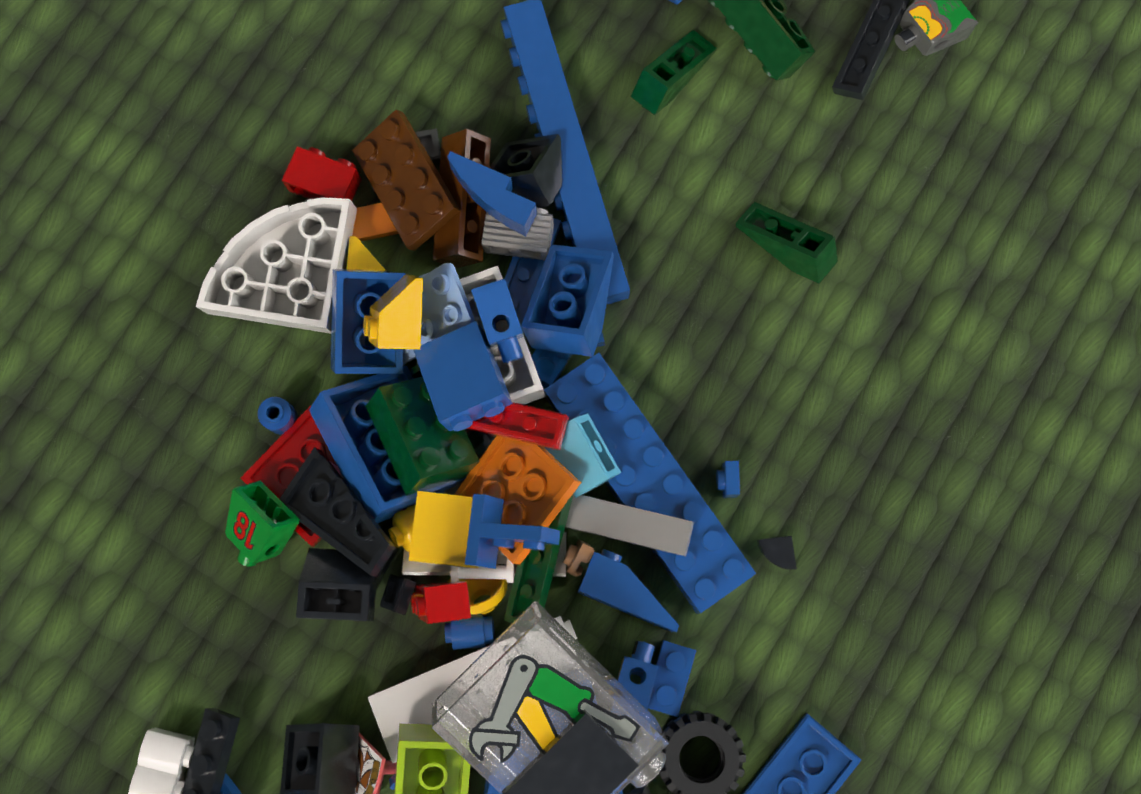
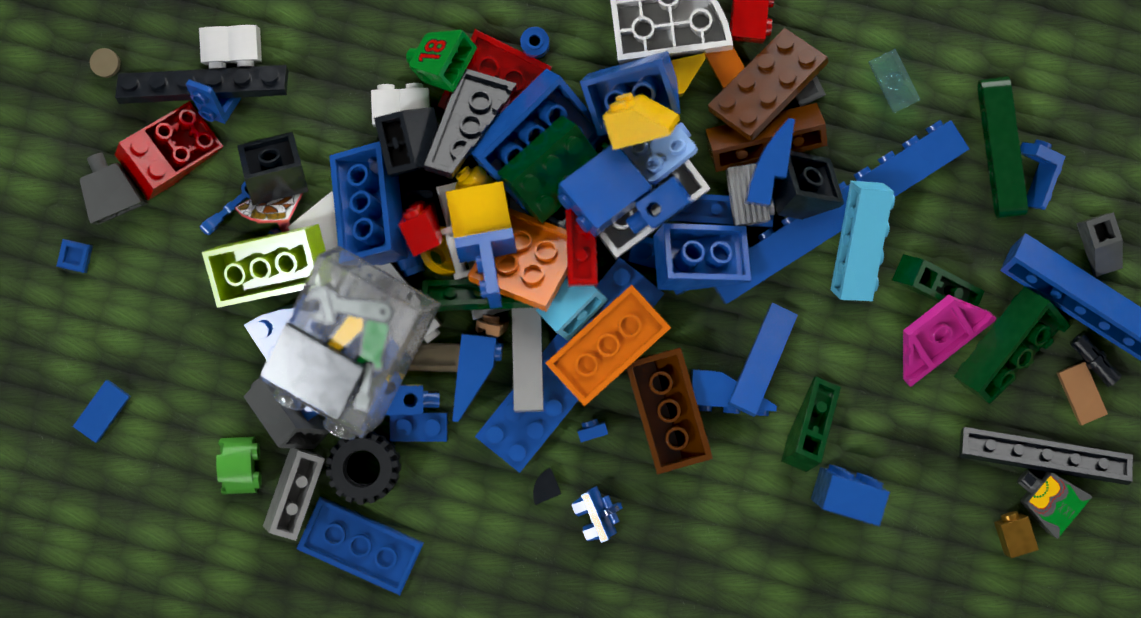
camera: 70 degrees right, 10 degrees up
none -> blue slope [329,141,407,265]
none -> white brick [371,83,430,127]
none -> dark tan tile [404,343,460,372]
none -> orange plate [546,285,671,406]
none -> blue hips [572,486,623,543]
none -> reddish brown slope [627,347,713,475]
none -> blue slope [690,369,777,416]
none -> blue tile [727,303,798,417]
none -> blue brick [811,464,890,526]
none -> medium azure brick [830,181,895,301]
none -> clear light blue plate [868,49,921,113]
none -> dark pink wing [903,295,997,387]
none -> pearl gold brick [994,511,1039,558]

